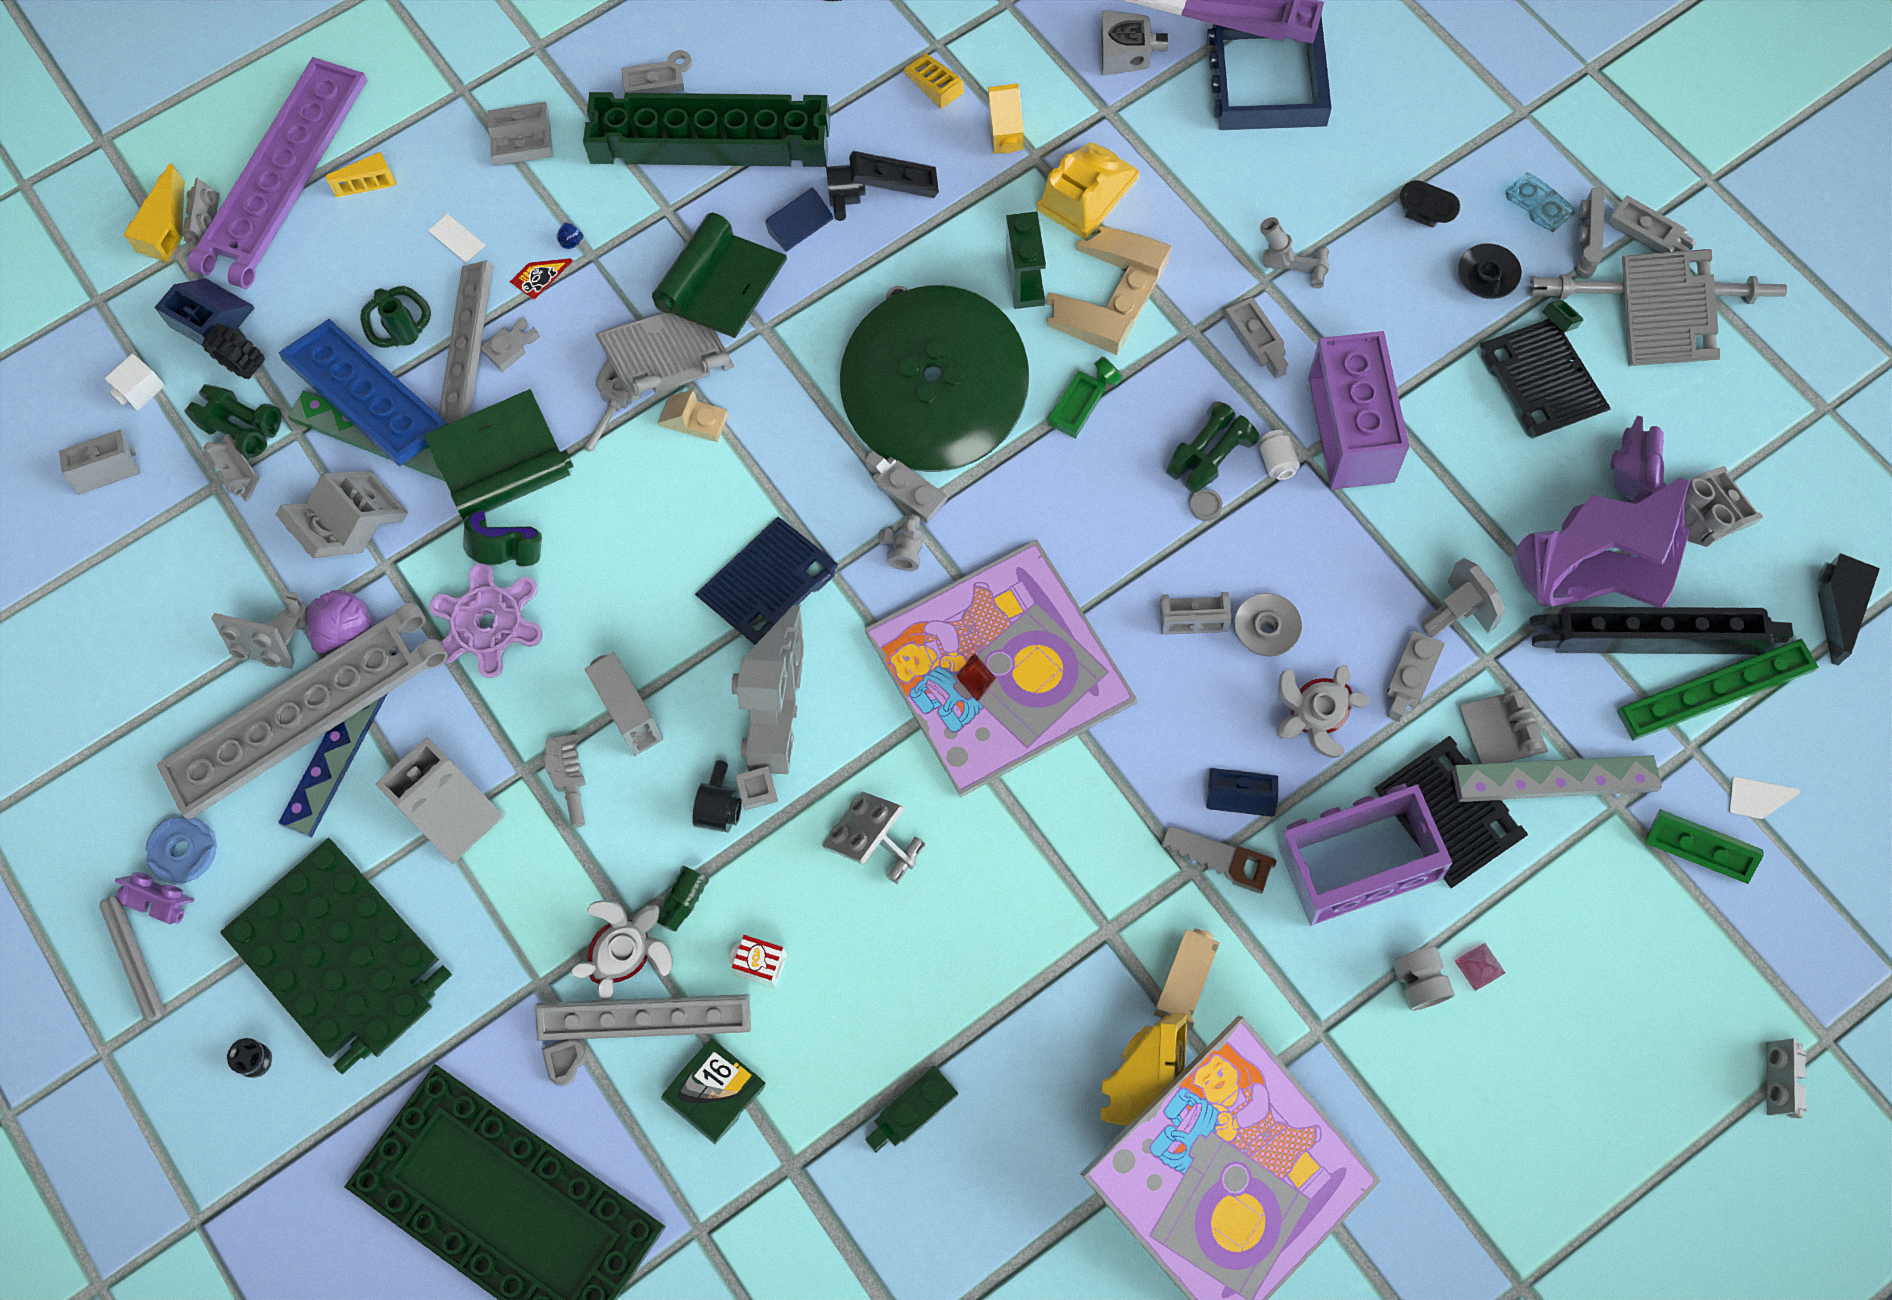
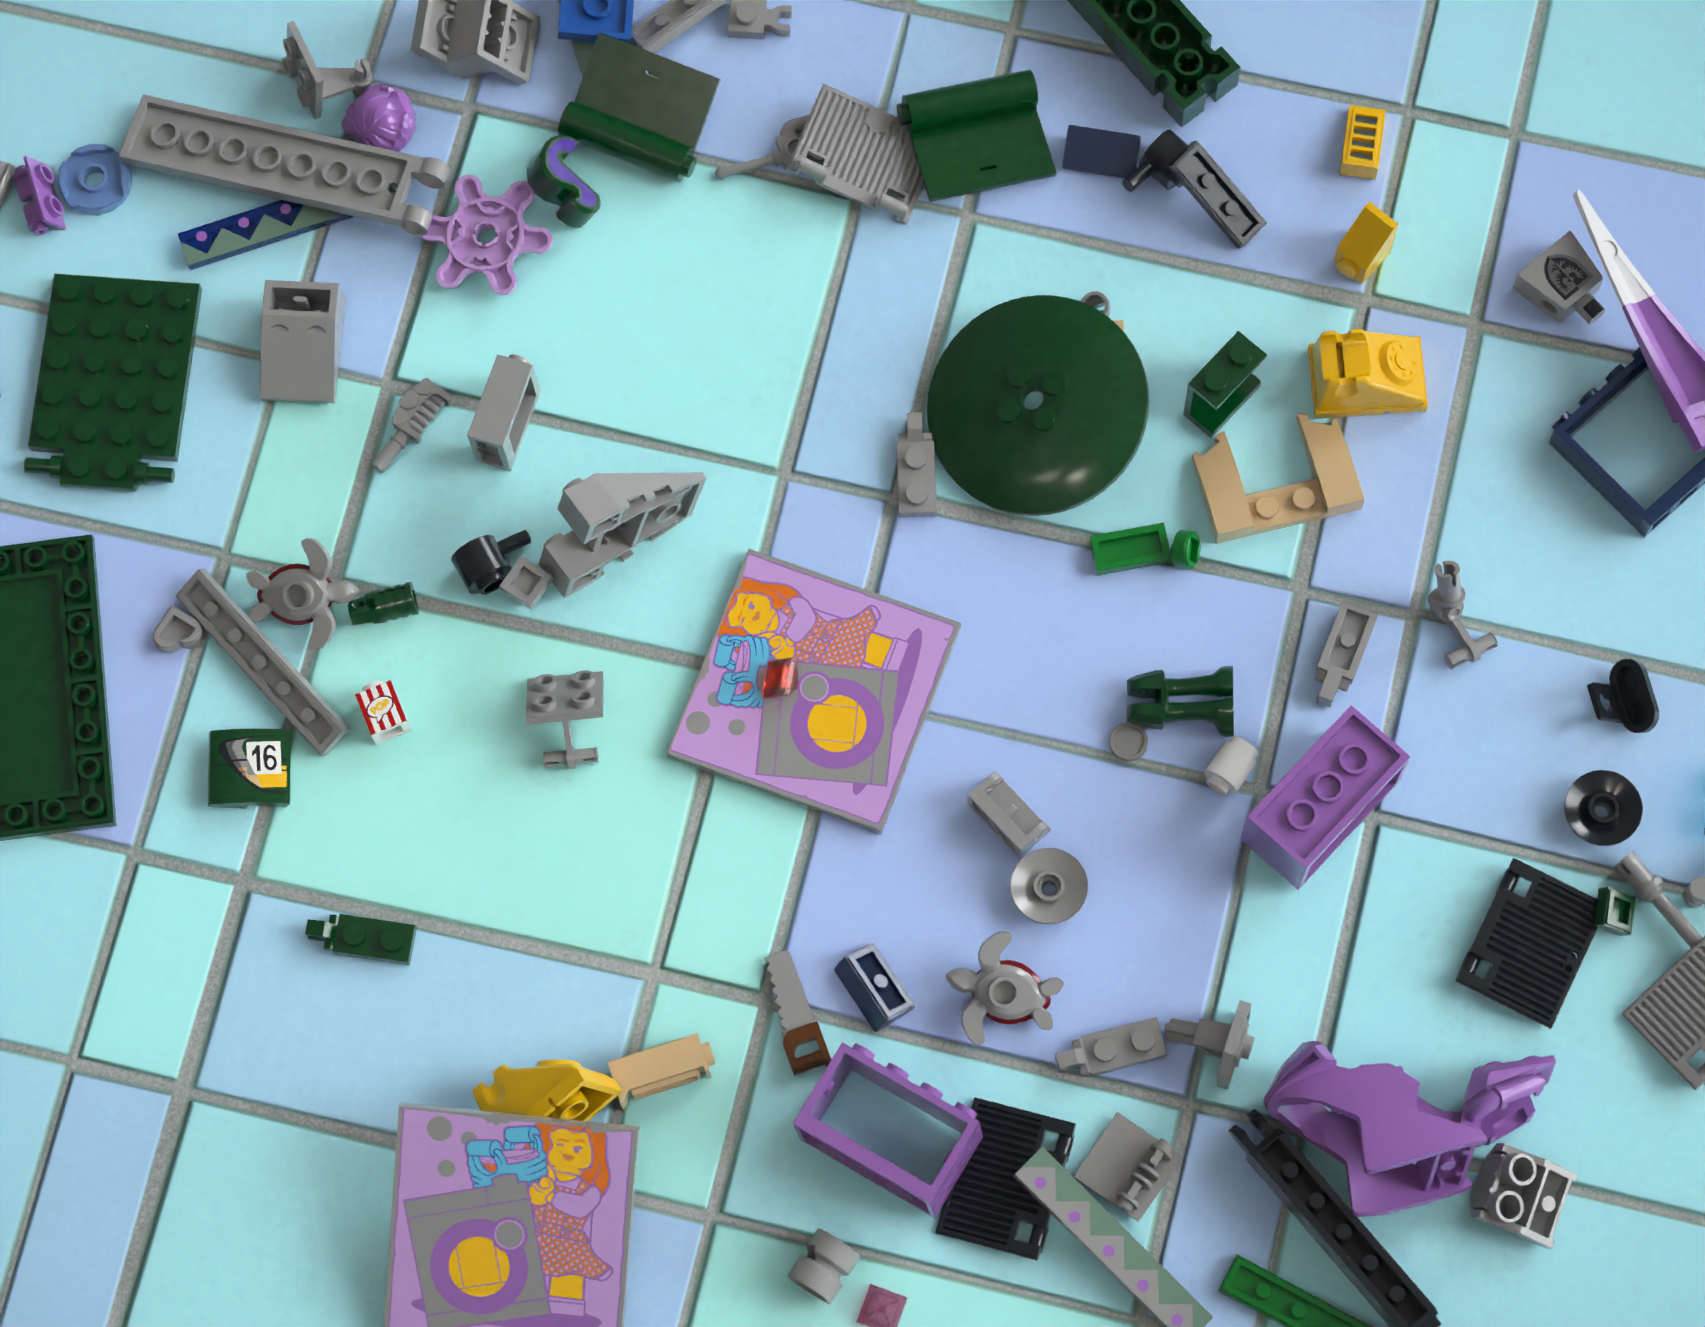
camera: 50 degrees right, 5 degrees up
tan slope [658,390,728,442] -> none
dark blue window [695,516,838,646] -> none
light grey piece [879,514,922,571] -> none

